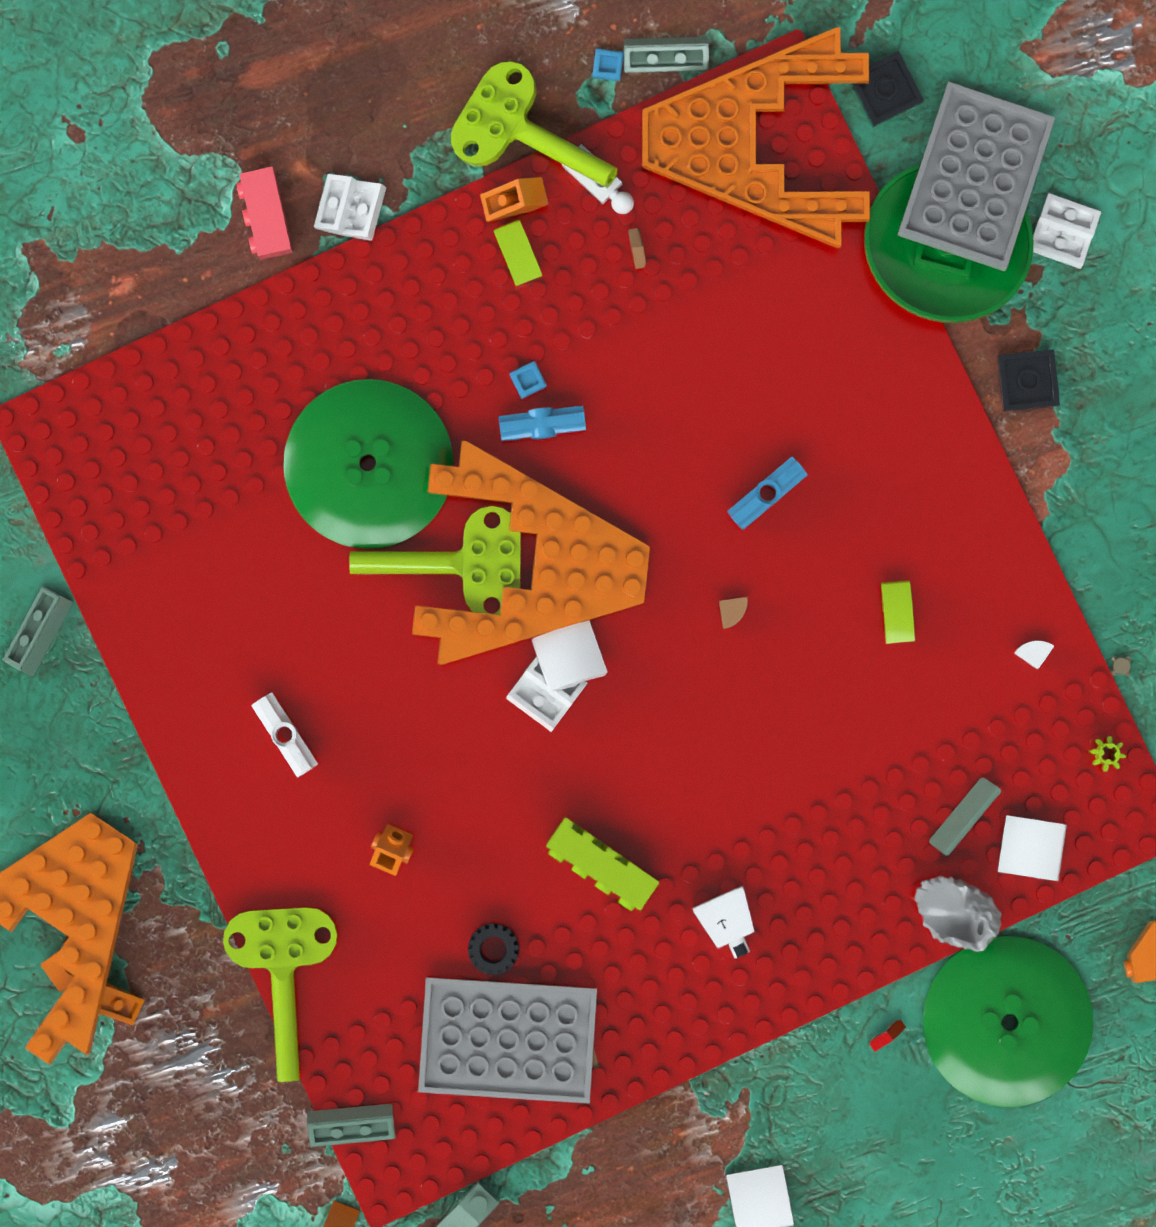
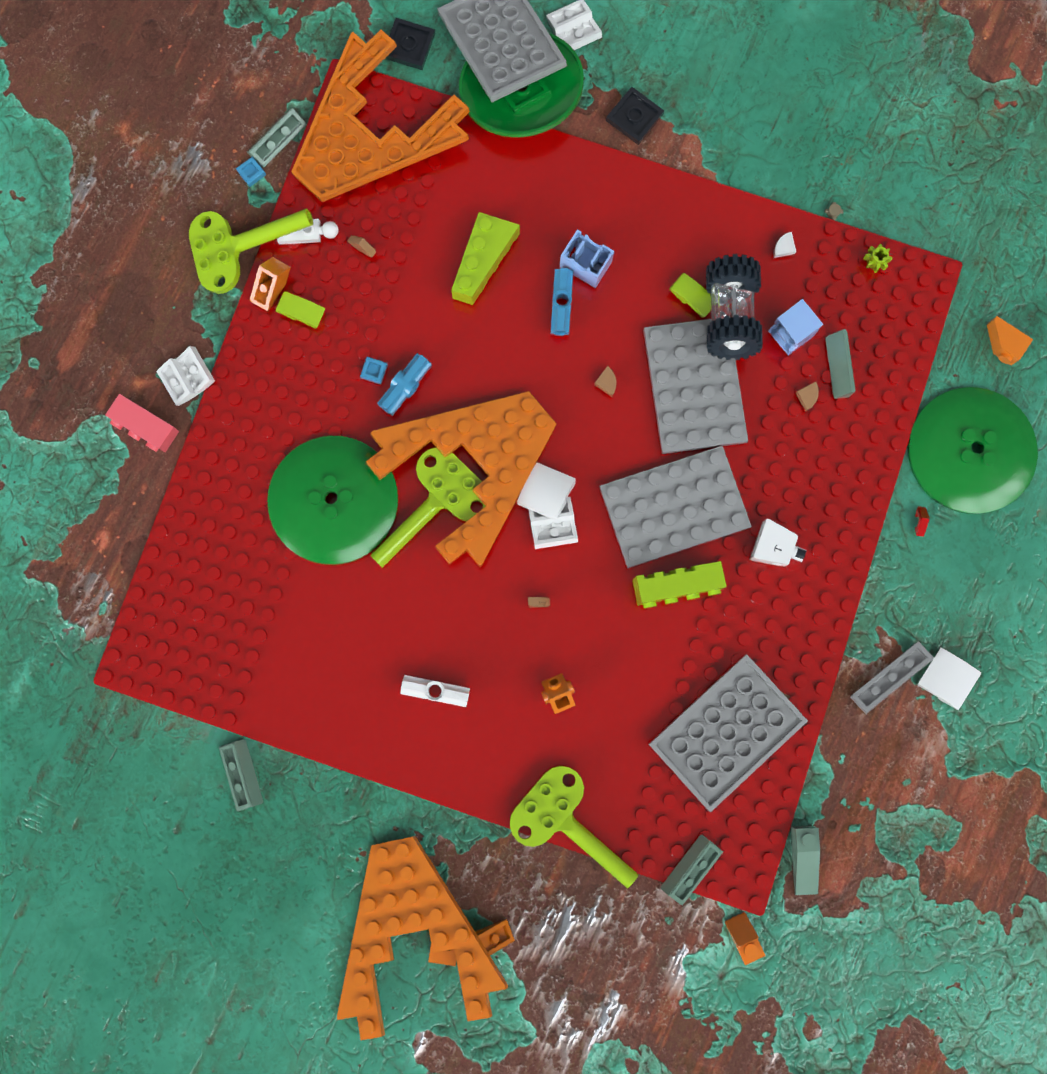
camera: 45 degrees left, 5 degrees down
black tyre [468,923,519,975] -> none
light grey hair [914,876,1002,951] -> none
white slope [998,815,1067,881] -> none
none -> lime wedge [451,212,520,305]
none -> medium nougat tile [528,597,550,608]
none -> light blue piece [560,229,614,288]
none -> light grey plate [599,446,752,569]
none -> light grey plate [643,317,748,454]
none -> black plate [706,254,763,360]
none -> light blue piece [769,299,823,356]
none -> medium nougat tile [796,382,819,411]
none -> light grey plate [851,641,934,714]

